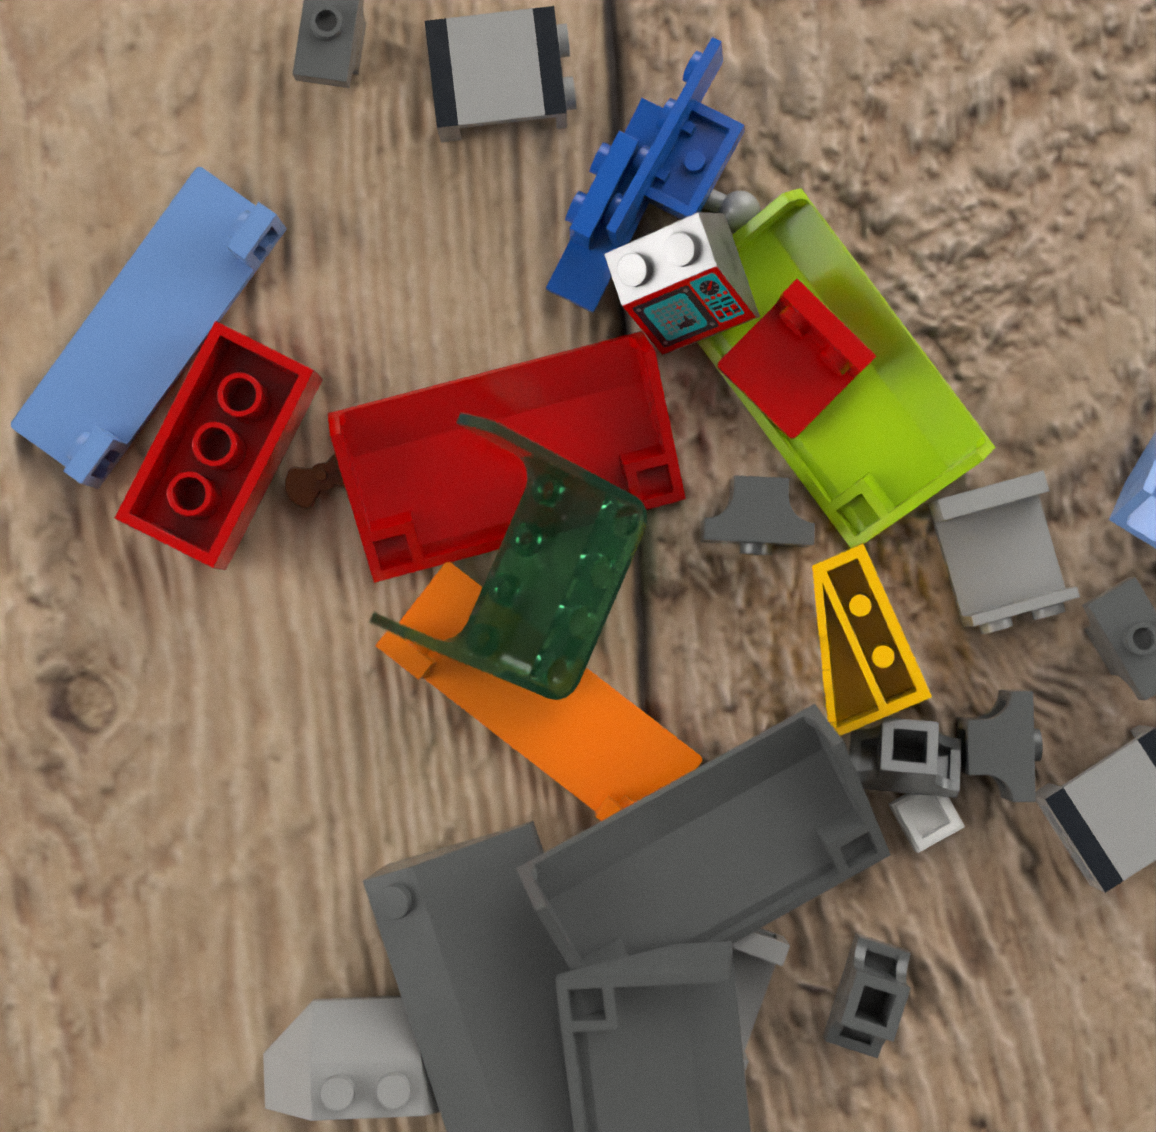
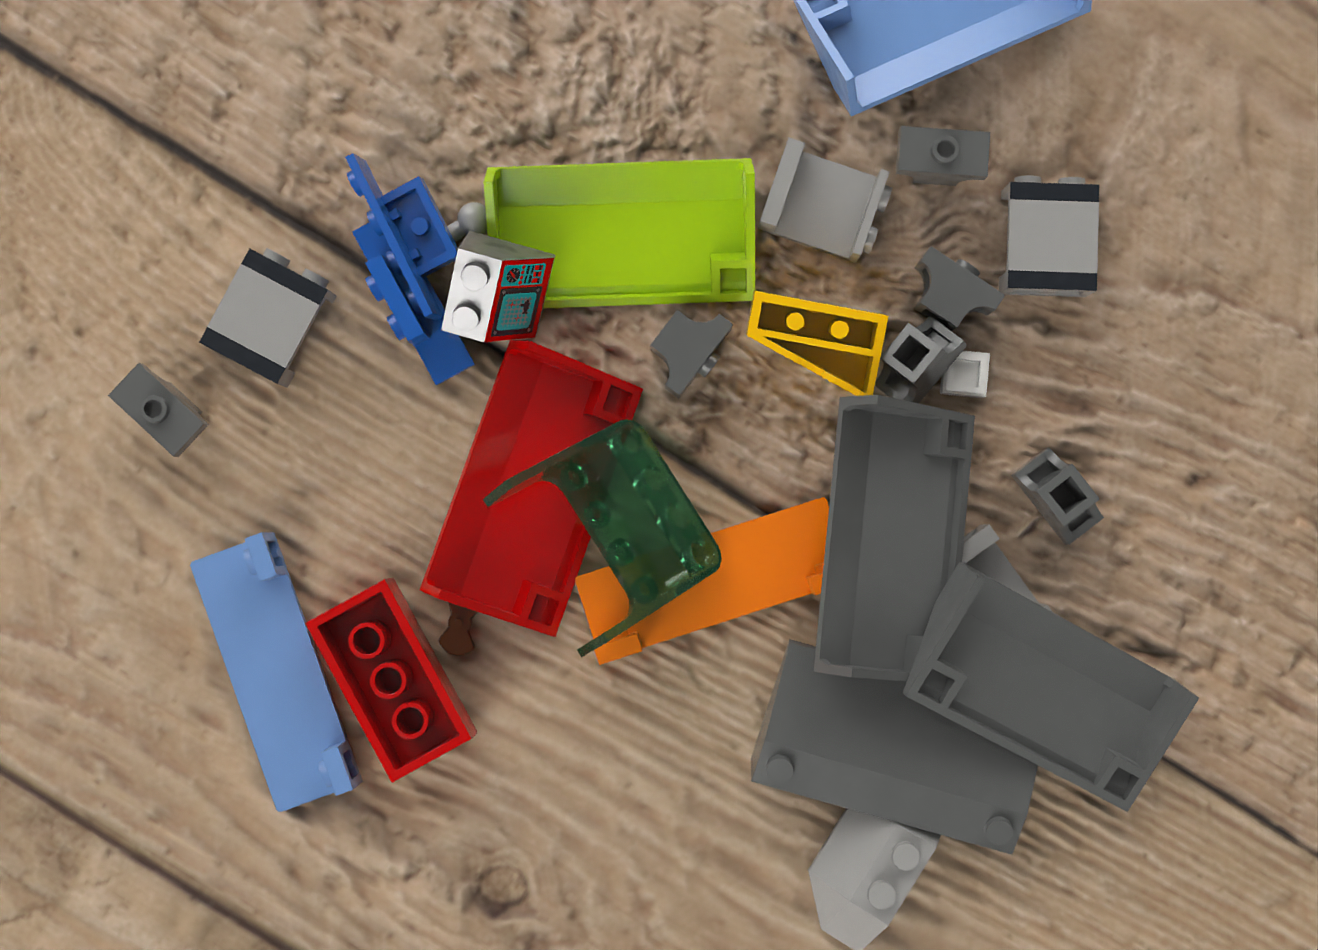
camera: 55 degrees left, 0 degrees up
red bracket [717,279,877,439] -> none

